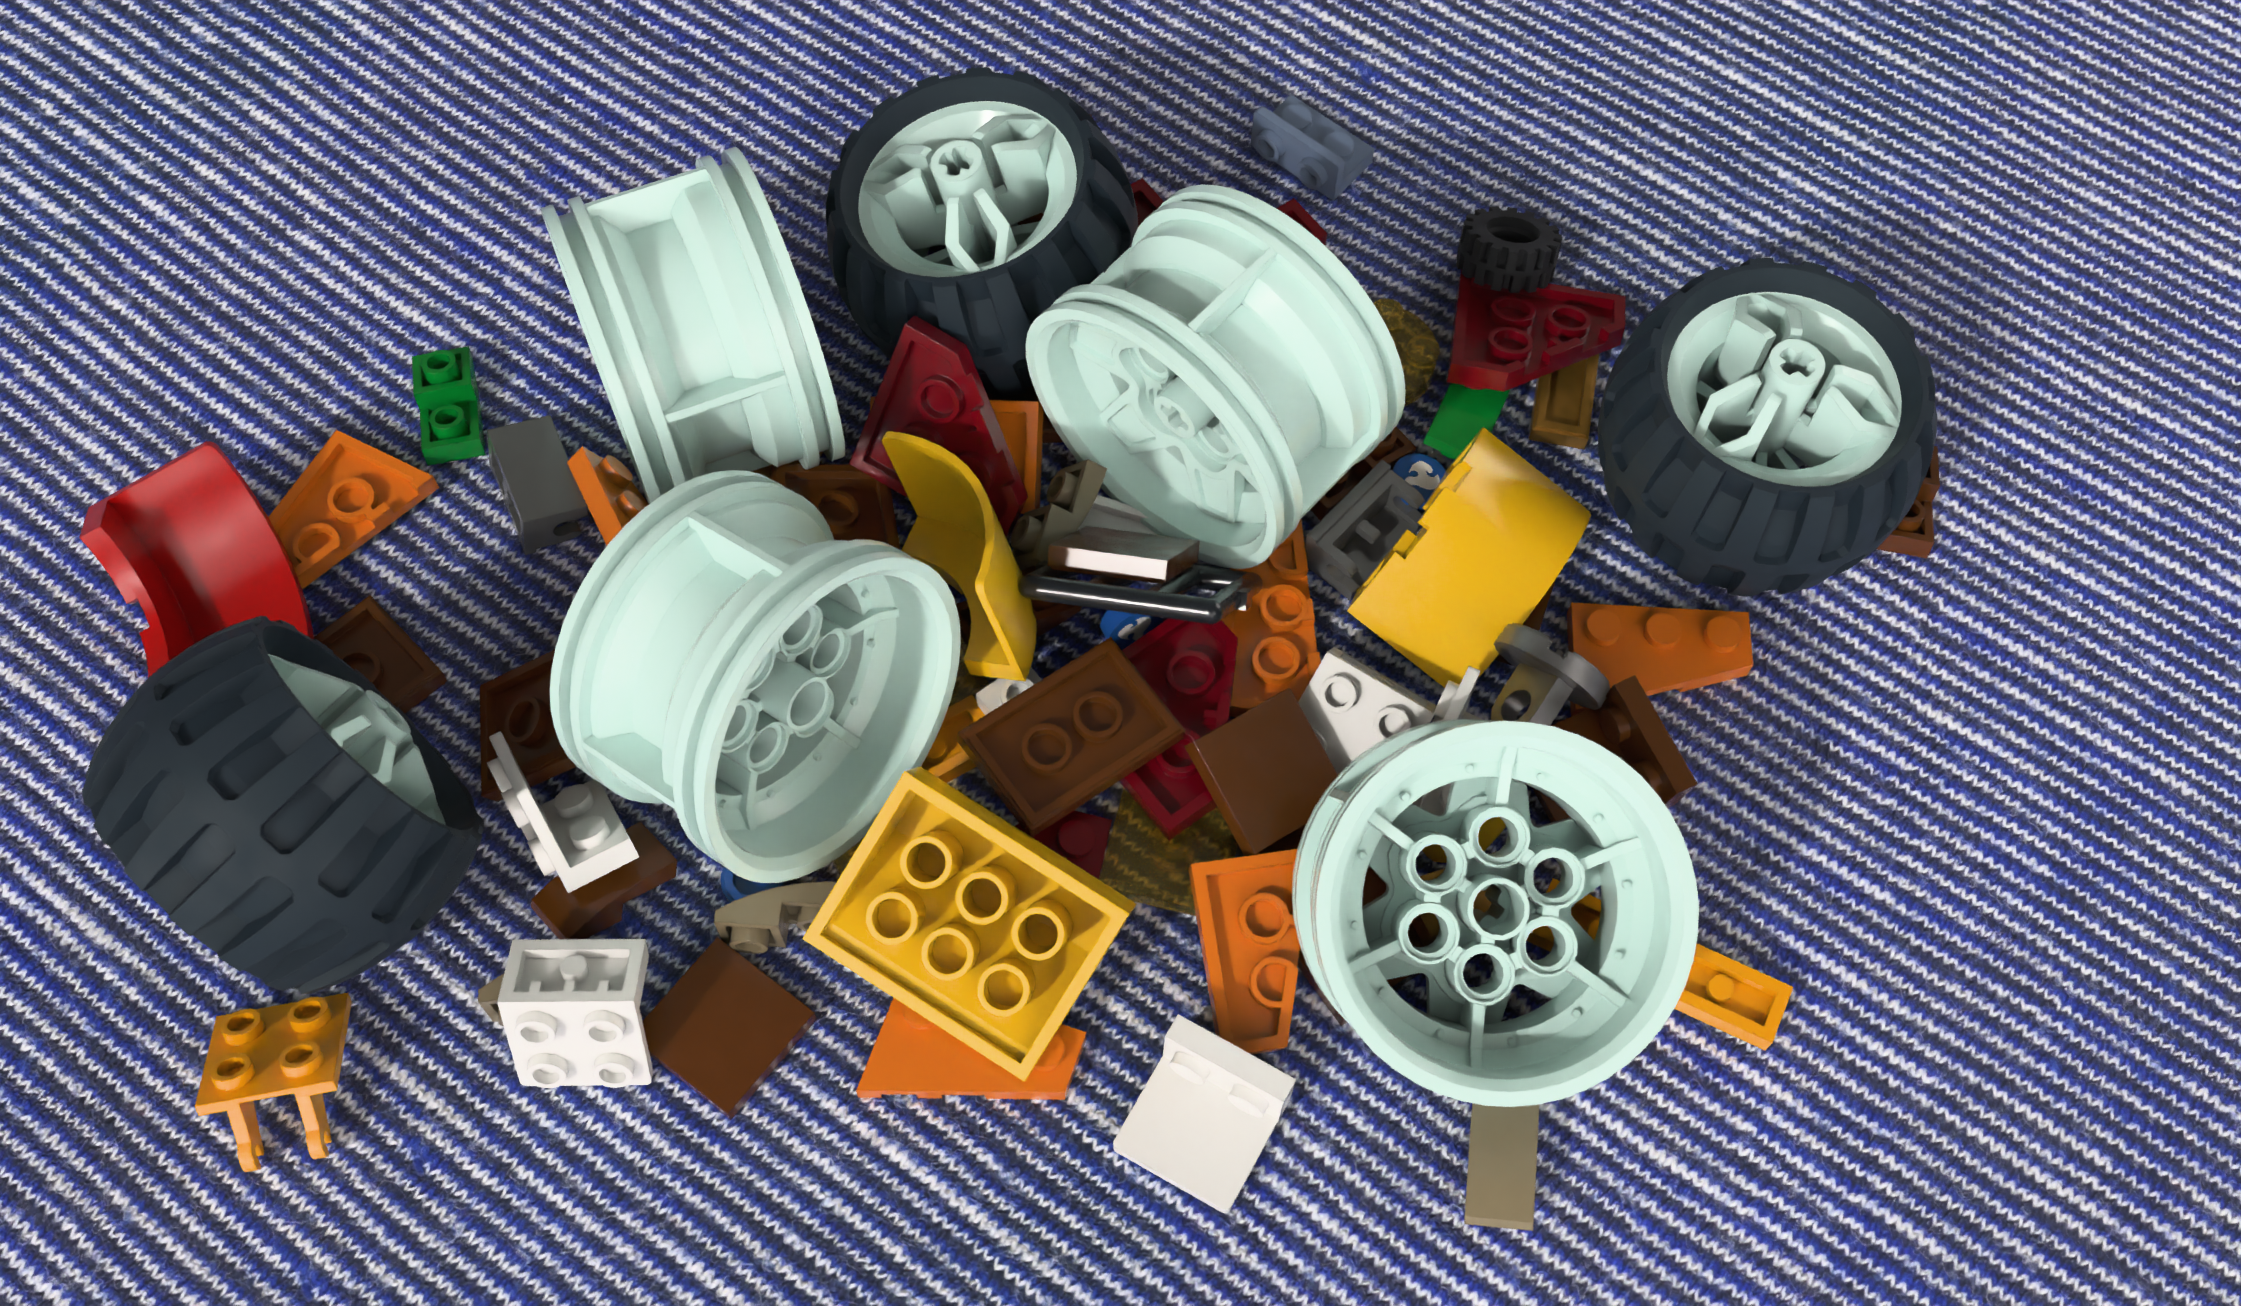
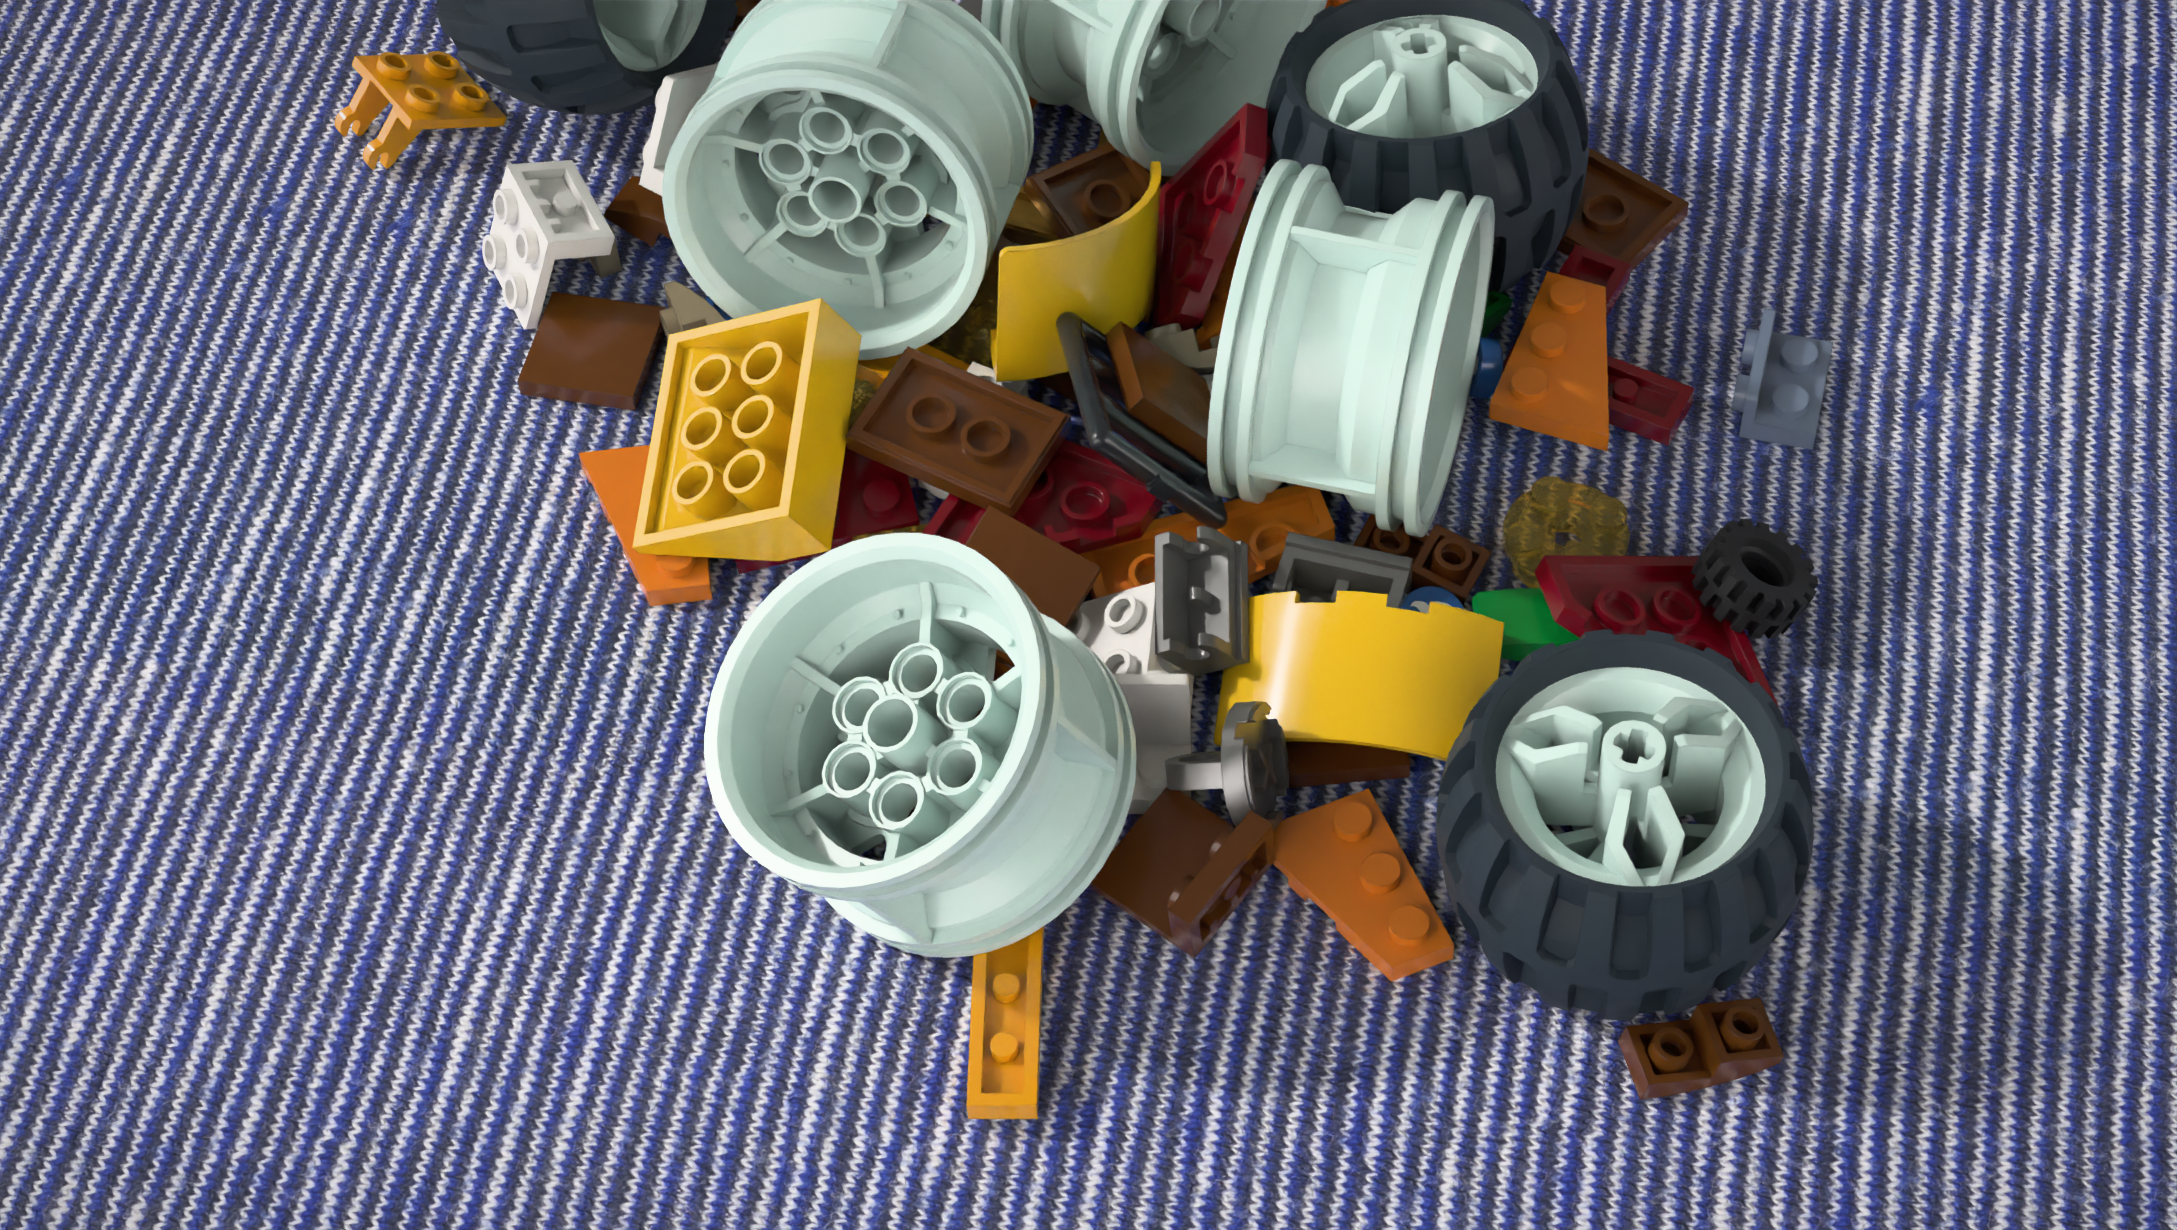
camera: 70 degrees right, 10 degrees down
white bracket [1113,1014,1296,1213] -> none
dark tan slope [1464,1103,1539,1231] -> none
none -> dark grey hinge [1155,526,1249,677]

